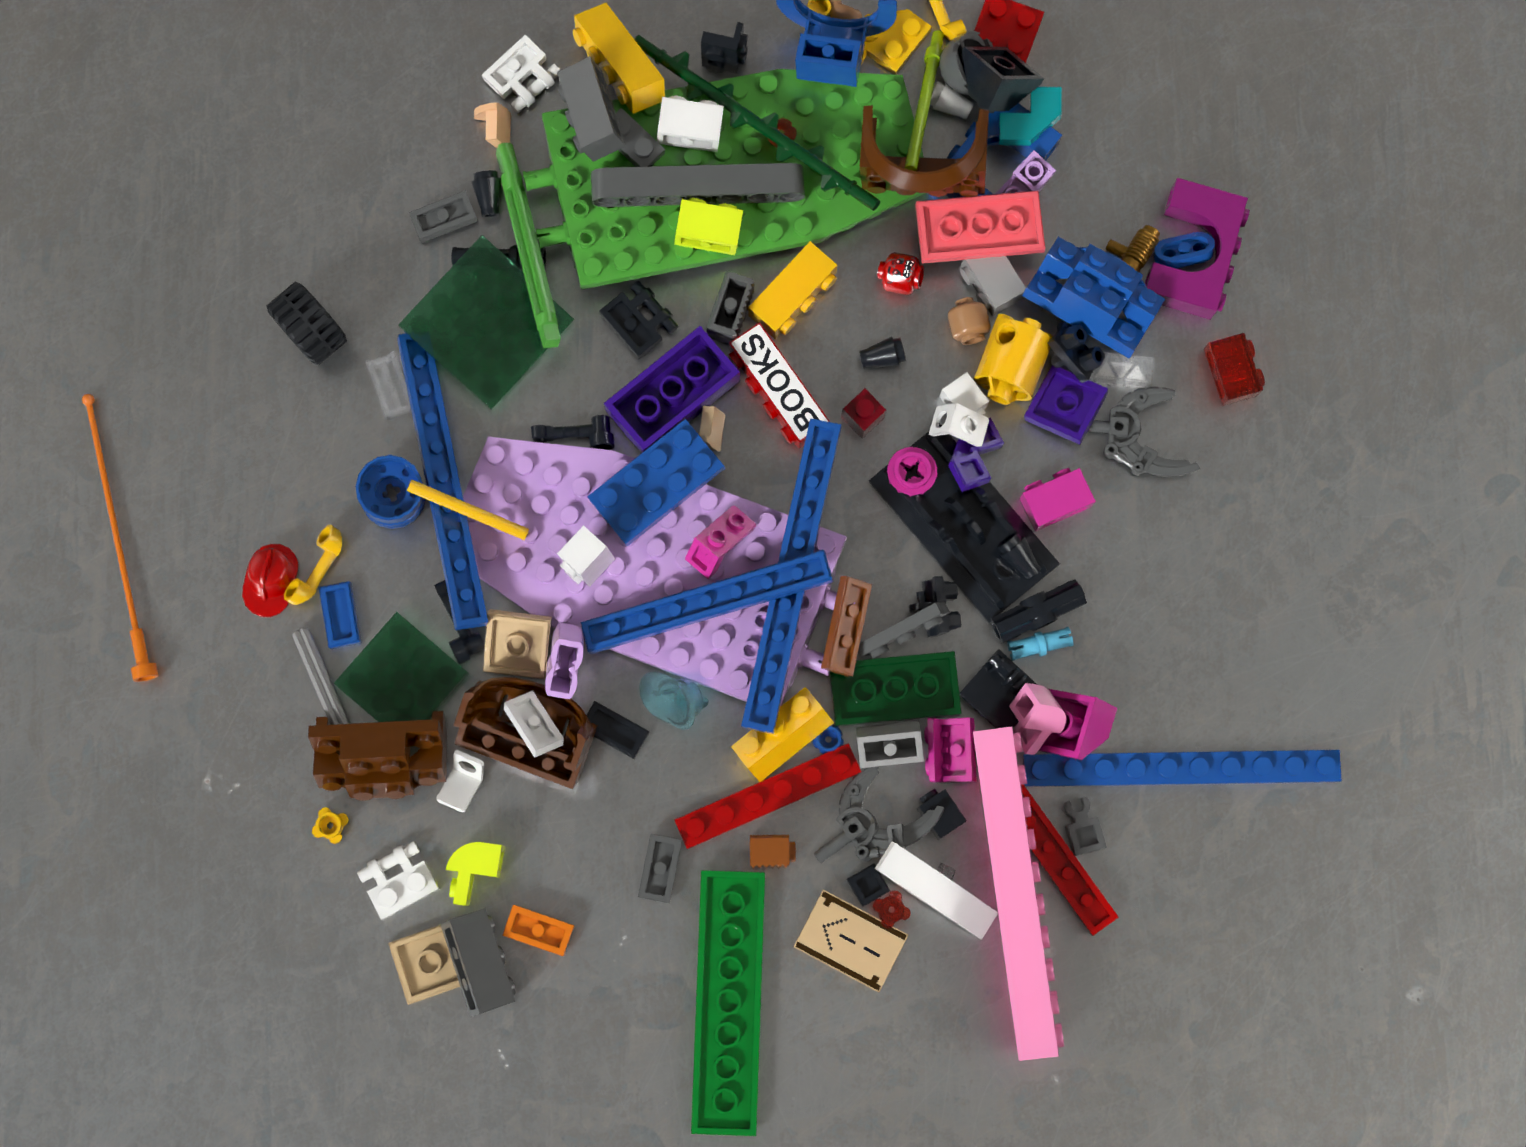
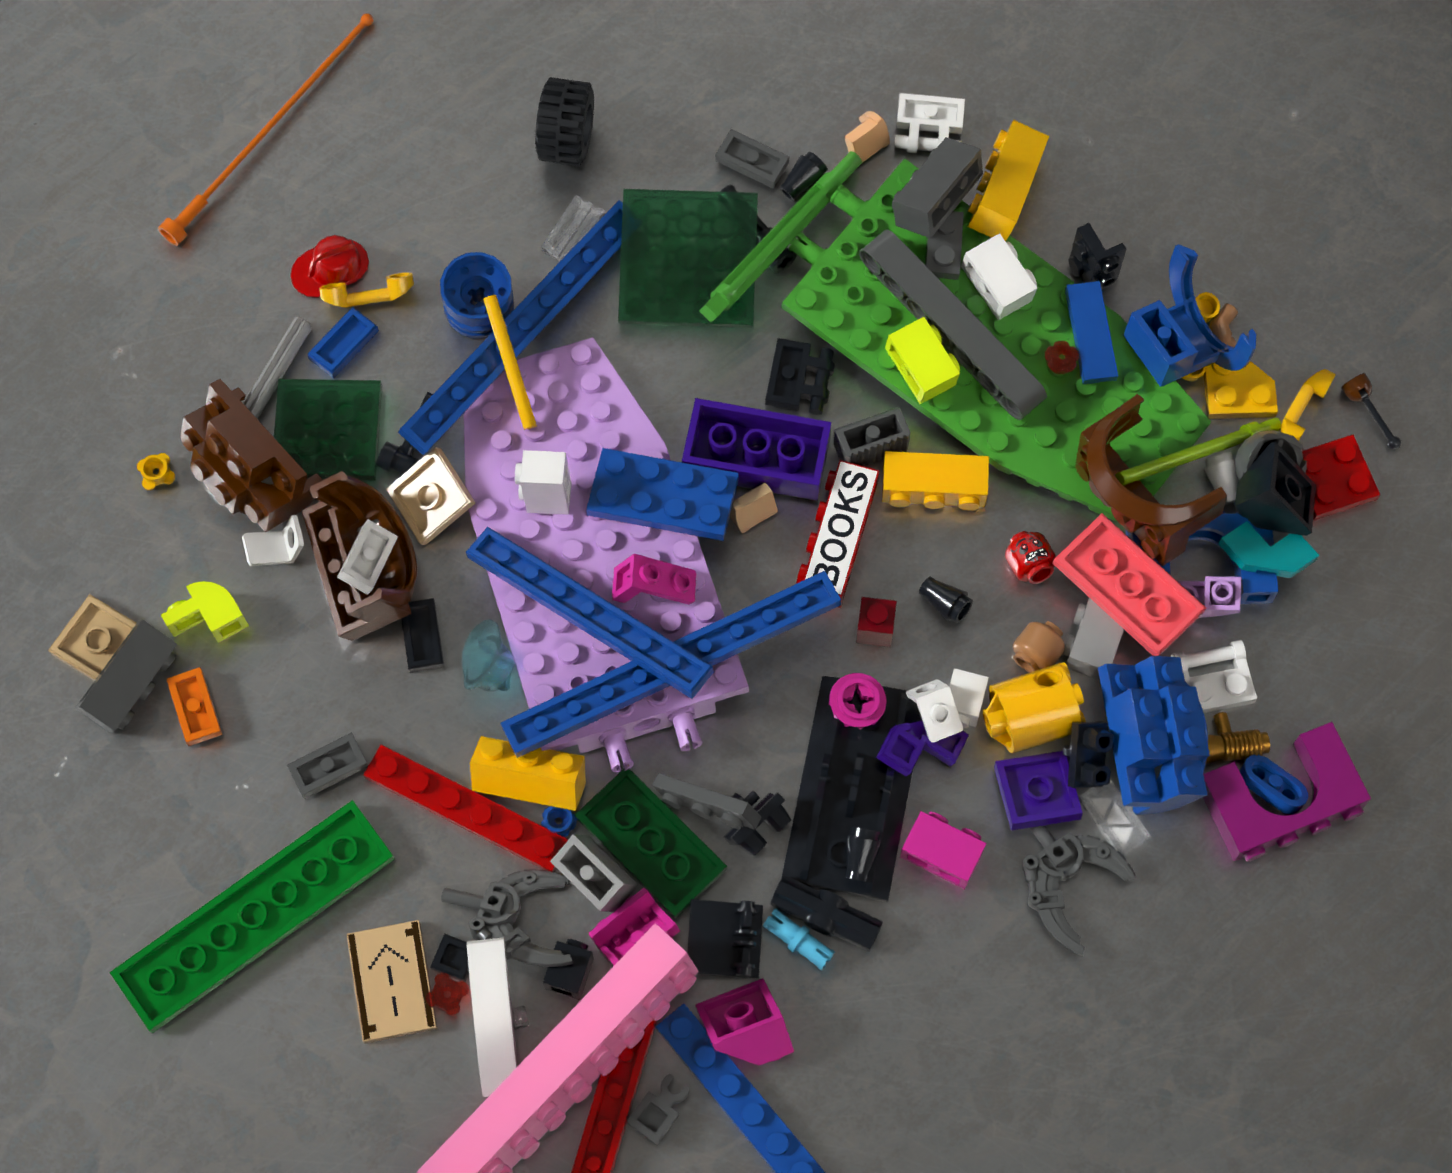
camera: 55 degrees right, 10 degrees down
white plate [357,841,440,920] -> none
black brick [531,415,615,450] -> none
lavender brick [545,623,584,699] -> none
dark green plant [634,35,880,211] -> none
dark orange brick [750,835,796,869] -> none
dark orange tile [821,576,872,676] -> none
bright pink brick [1009,683,1066,755] -> none
clear red brick [1204,333,1265,406] -> none
none -> blue tile [1065,281,1118,384]
none -> white plate [1171,640,1257,713]

